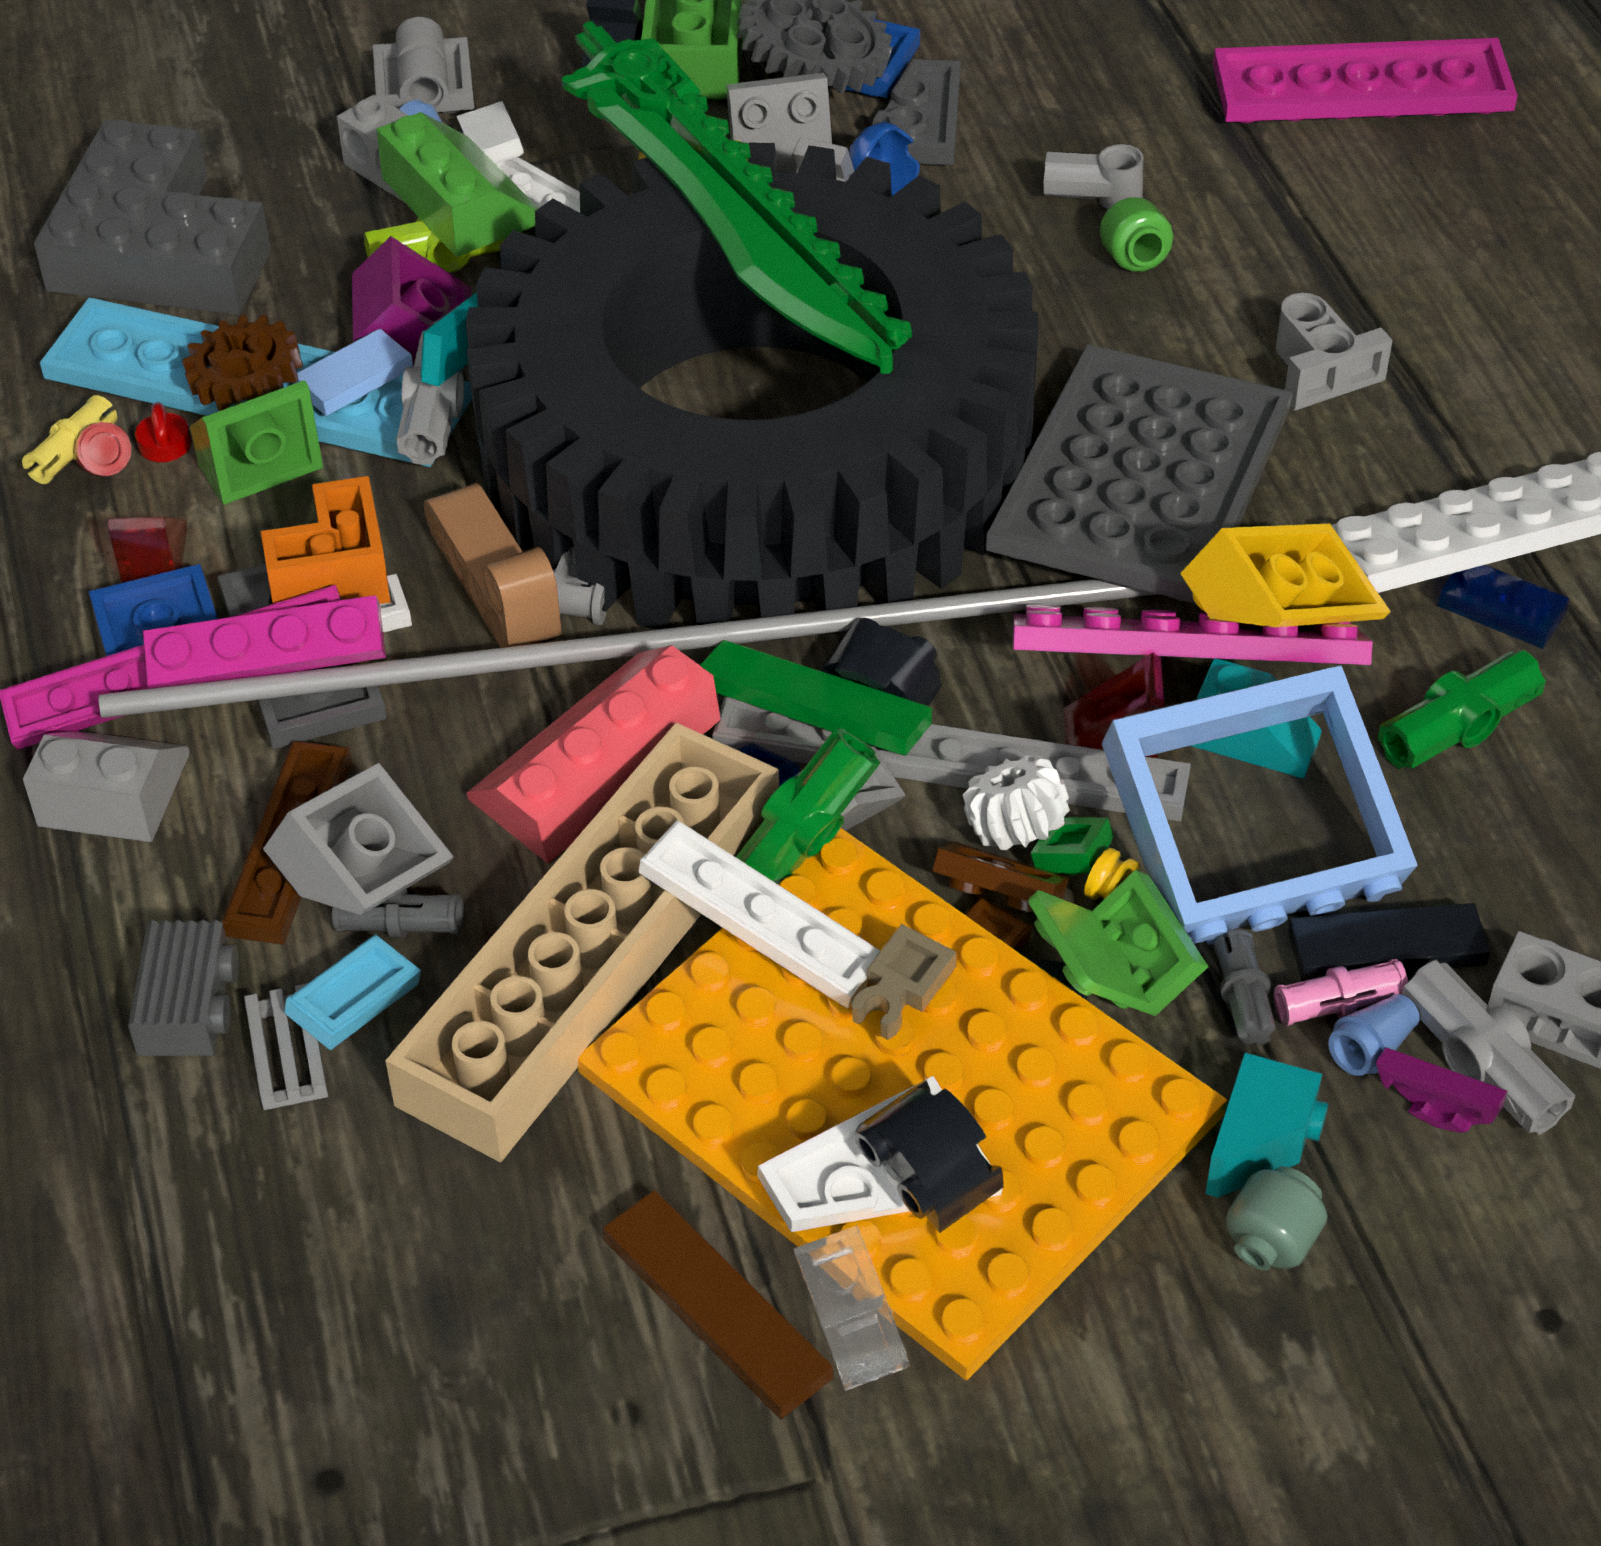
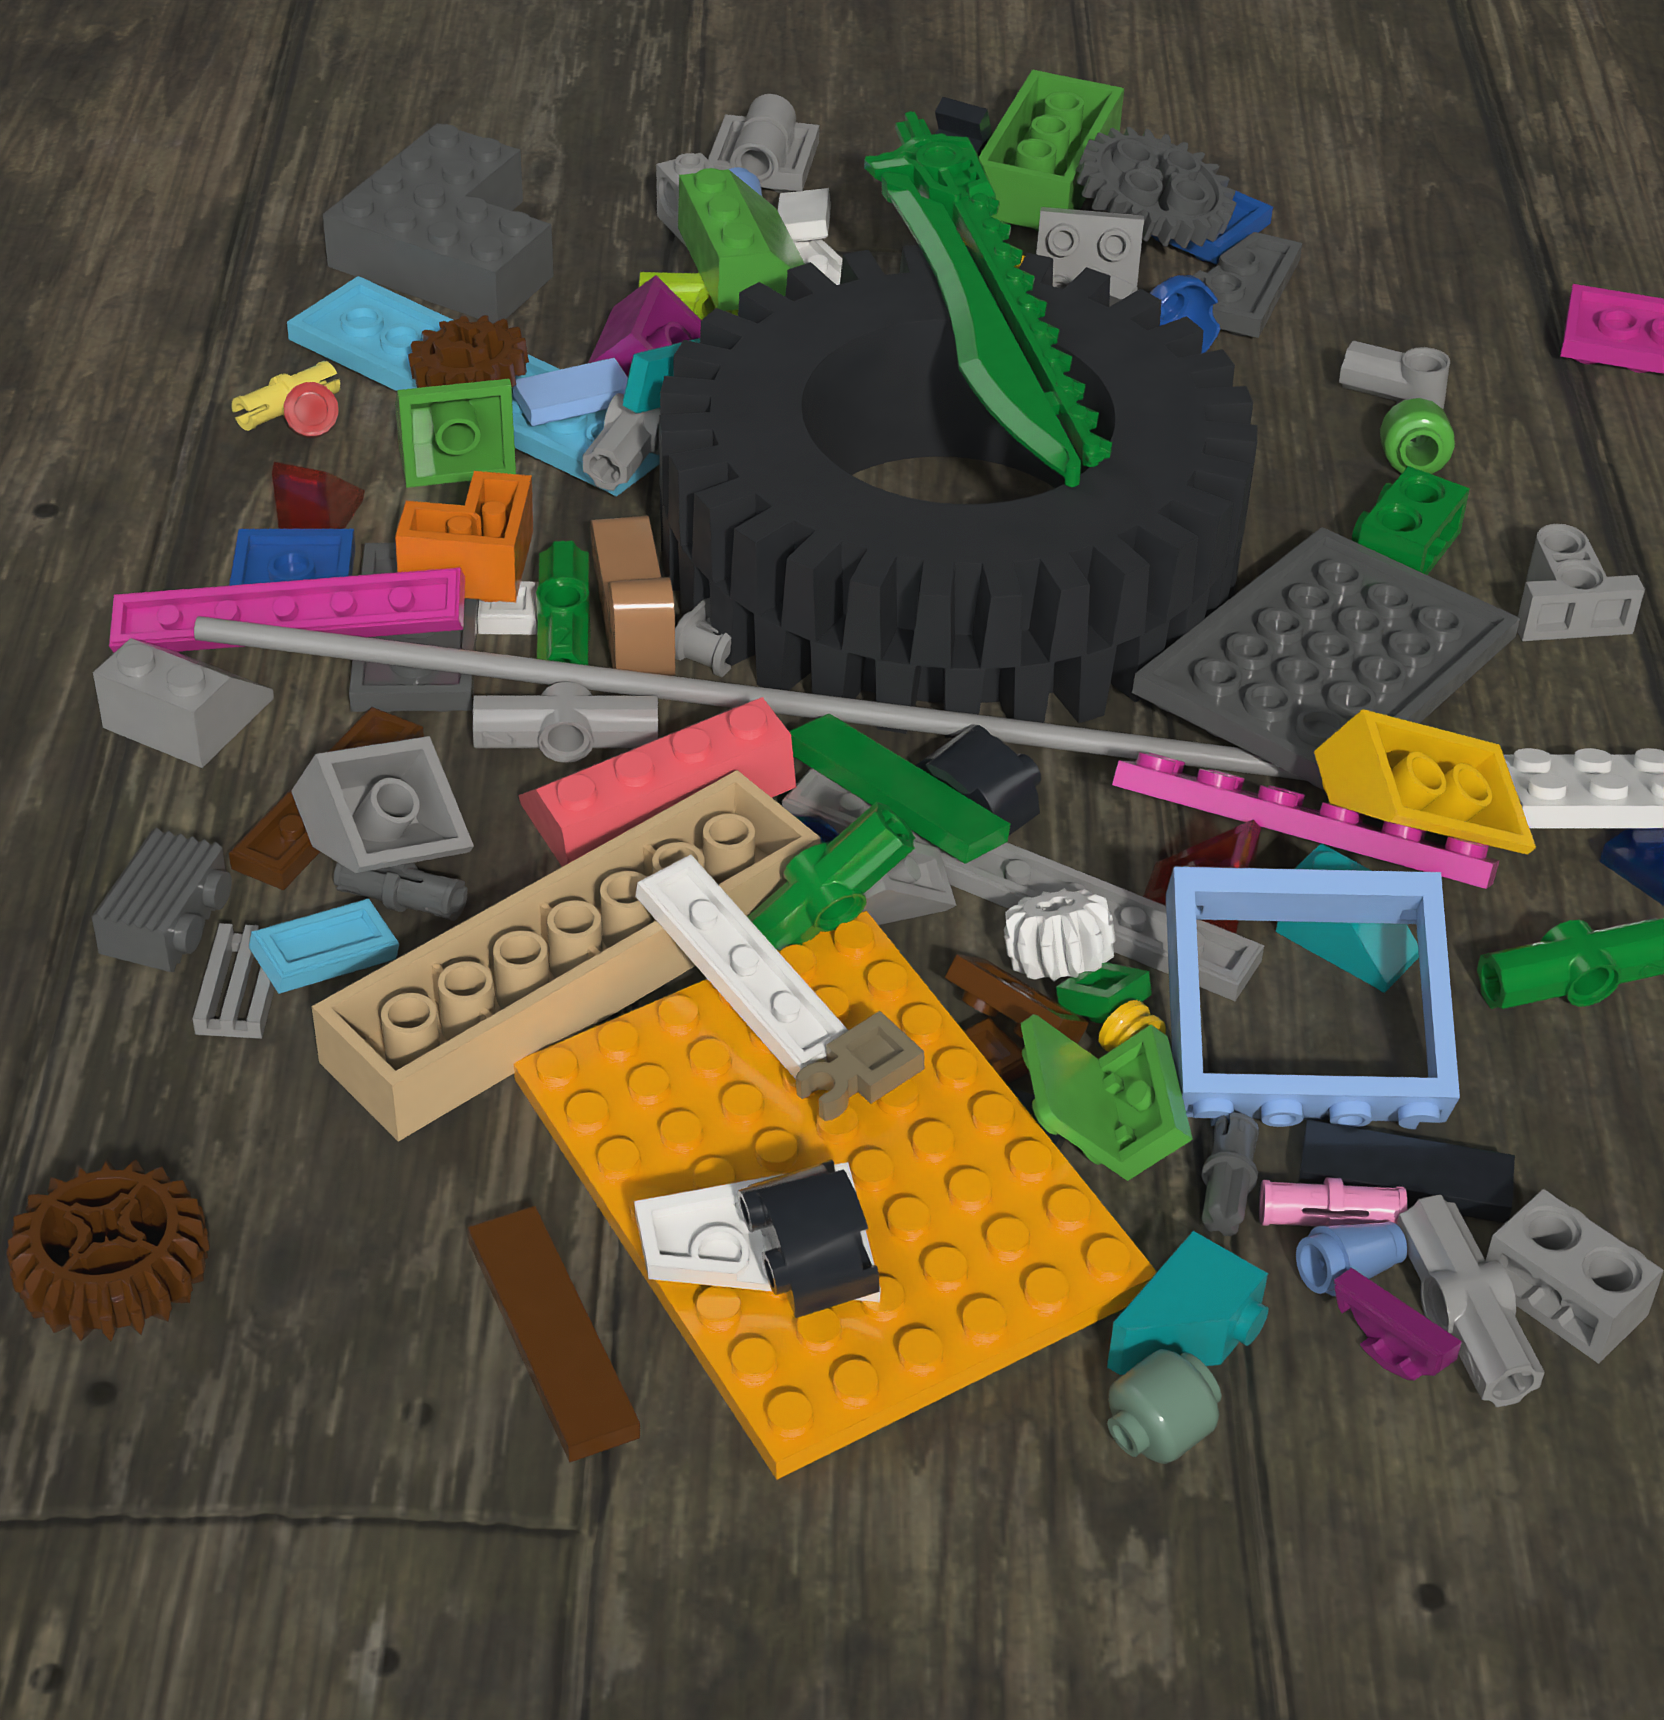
camera: 15 degrees right, 5 degrees down
red tile [135,402,192,463] -> none
dark pink plate [143,595,386,689] -> none
clear slope [793,1225,910,1391] -> none
none -> reddish brown gear [7,1159,210,1342]
none -> light grey piece [473,681,658,763]
none -> green piece [536,541,591,686]
none -> green brick [1352,466,1470,575]

